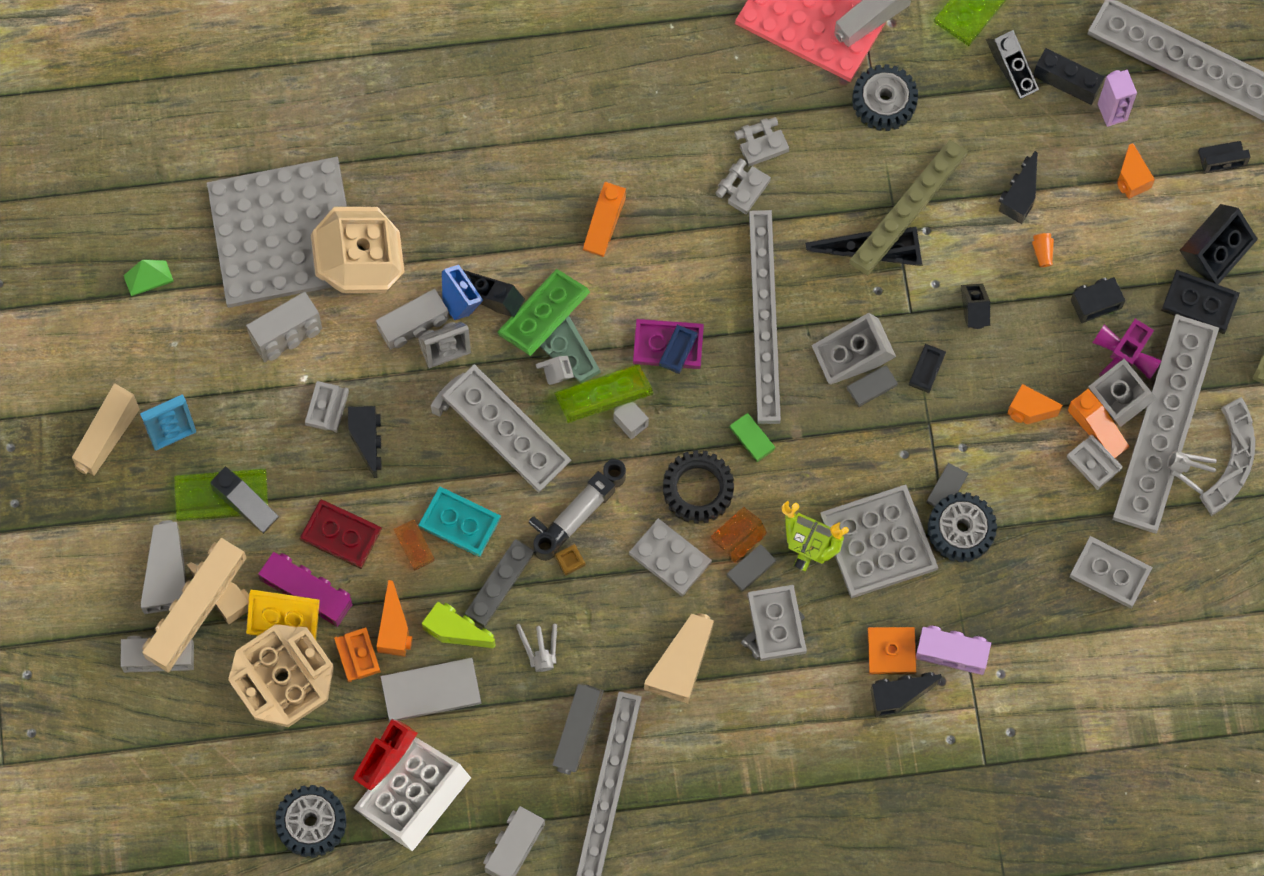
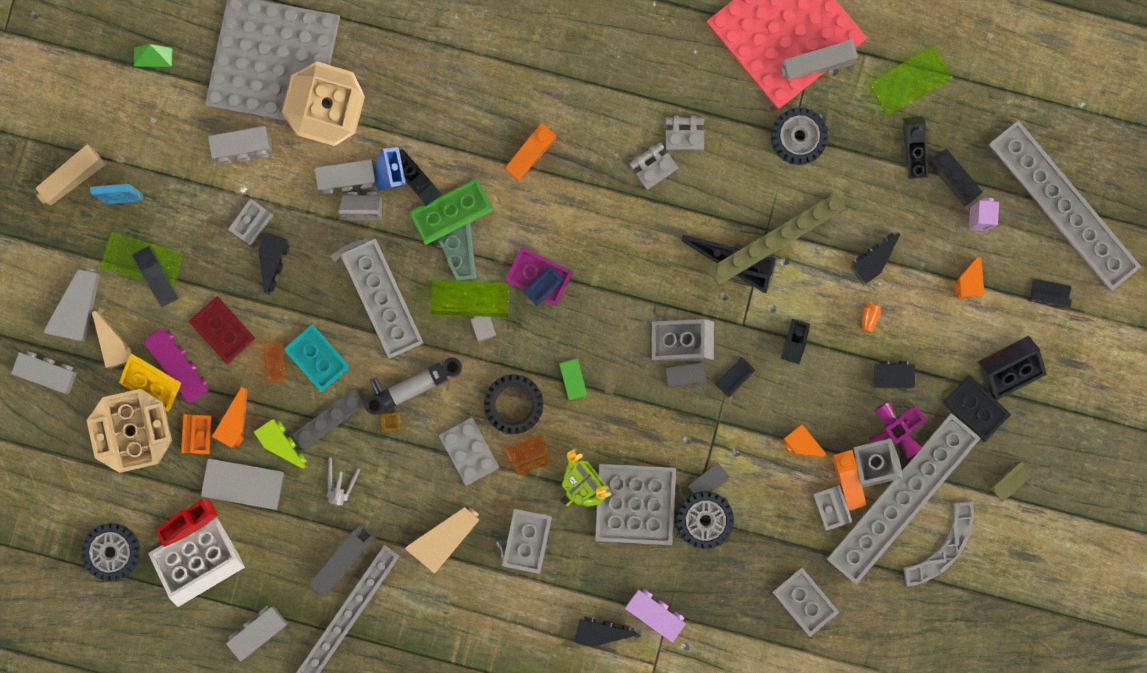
camera: 20 degrees right, 15 degrees up
tan brick [142,538,247,673] -> none
light grey panel [536,356,574,385] -> none
dark grey tile [727,544,776,592] -> none
light grey plate [749,210,781,424] -> none
orange plate [868,627,916,674] -> none
light grey plant [1167,451,1217,494] -> none

